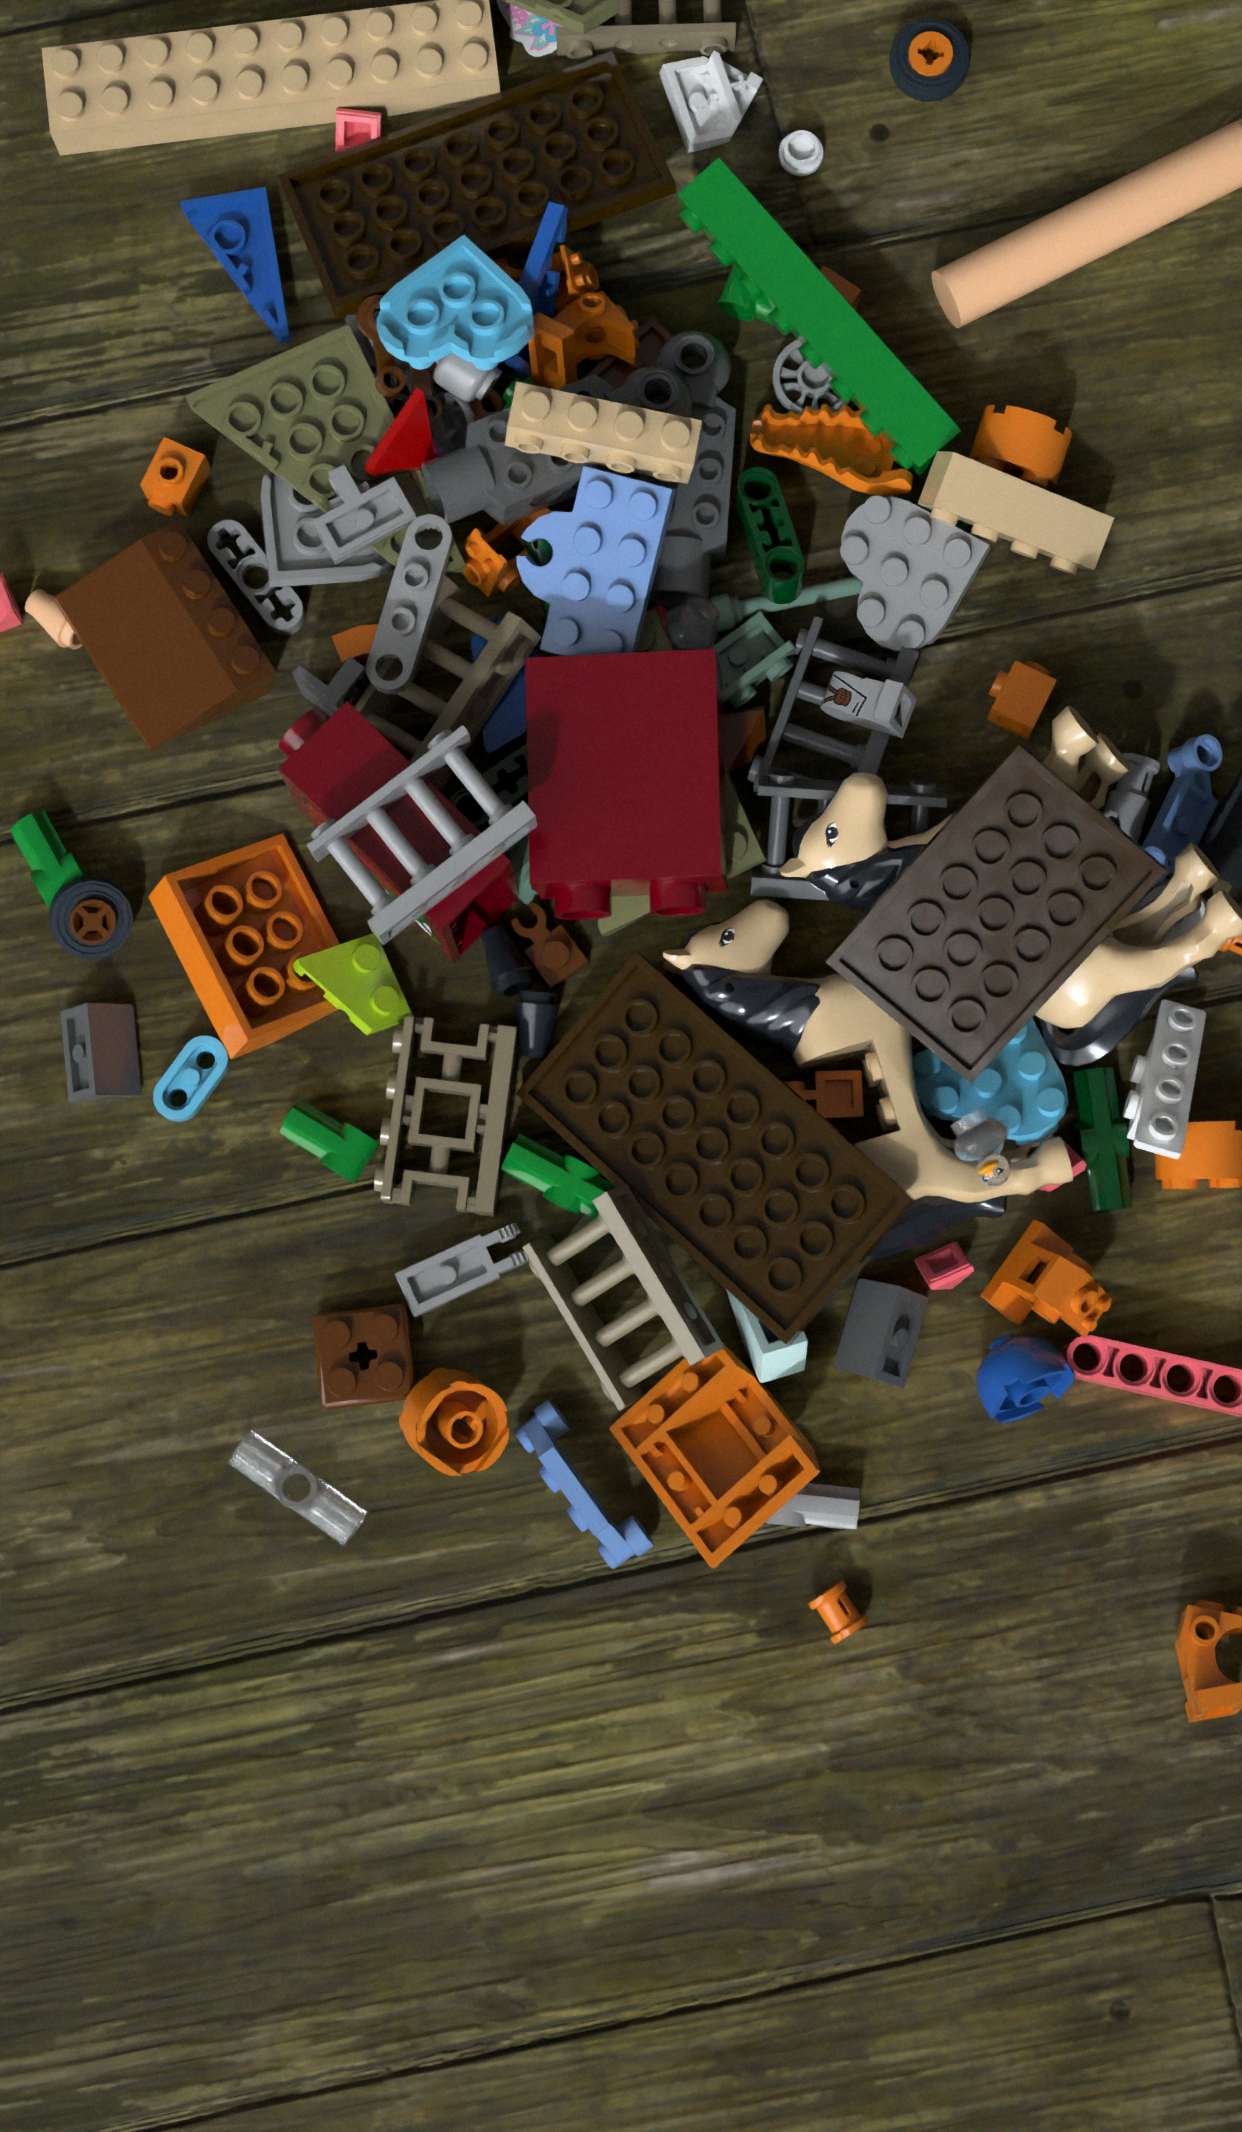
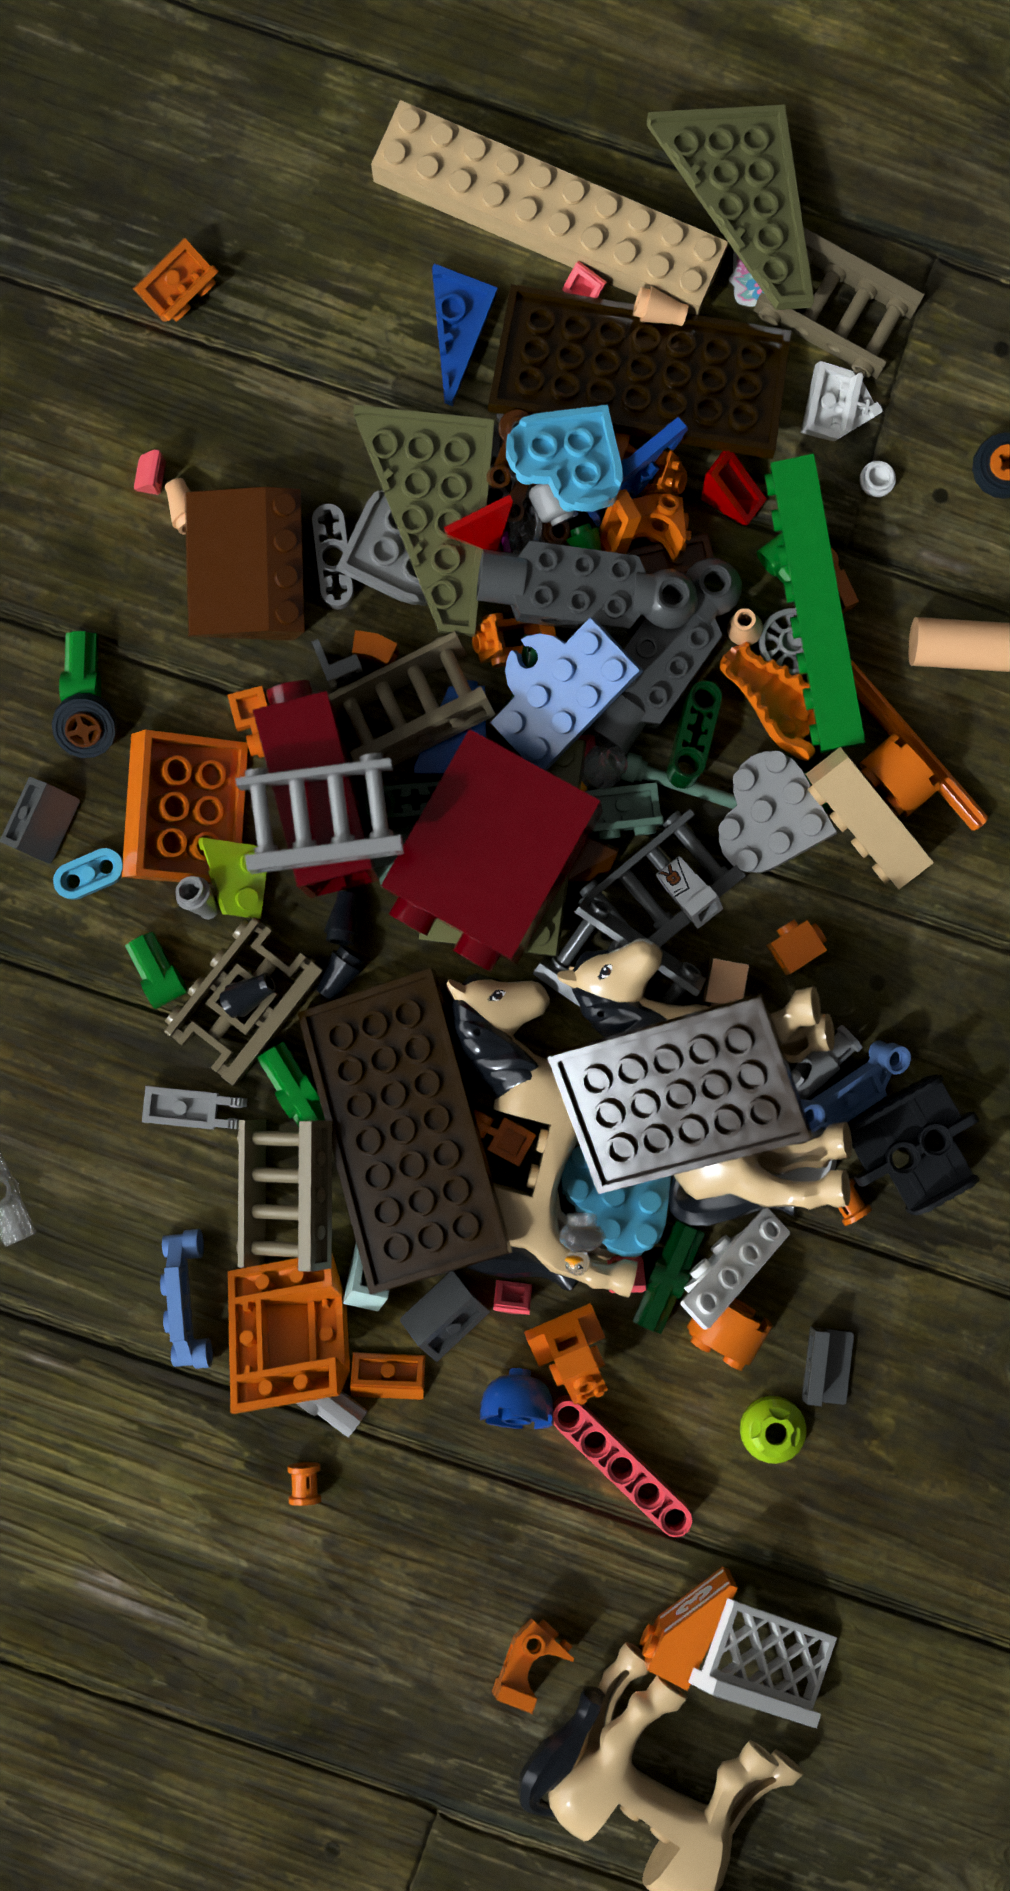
camera: 20 degrees right, 5 degrees up
orange brick [140,437,211,517] -> none
light grey hinge [312,464,417,565] -> none
reddish brown brick [312,1304,417,1410] -> none
light grey plate [366,514,454,695] -> none
orange brick [399,1368,509,1476] -> none
tan brick [505,381,702,484] -> none
reddish brown plate [511,904,589,991] -> none
none -> light grey cone [176,876,219,920]
none -> black cone [220,973,276,1018]
none -> orange plate [227,686,268,758]
none -> orange slope [350,1352,426,1400]
none -> light nougat cone [633,286,689,326]
none -> red slope [701,451,767,525]
none -> light nougat brick [702,958,749,1007]
none -> light nougat cone [727,608,763,645]
none -> orange axle [851,660,988,831]

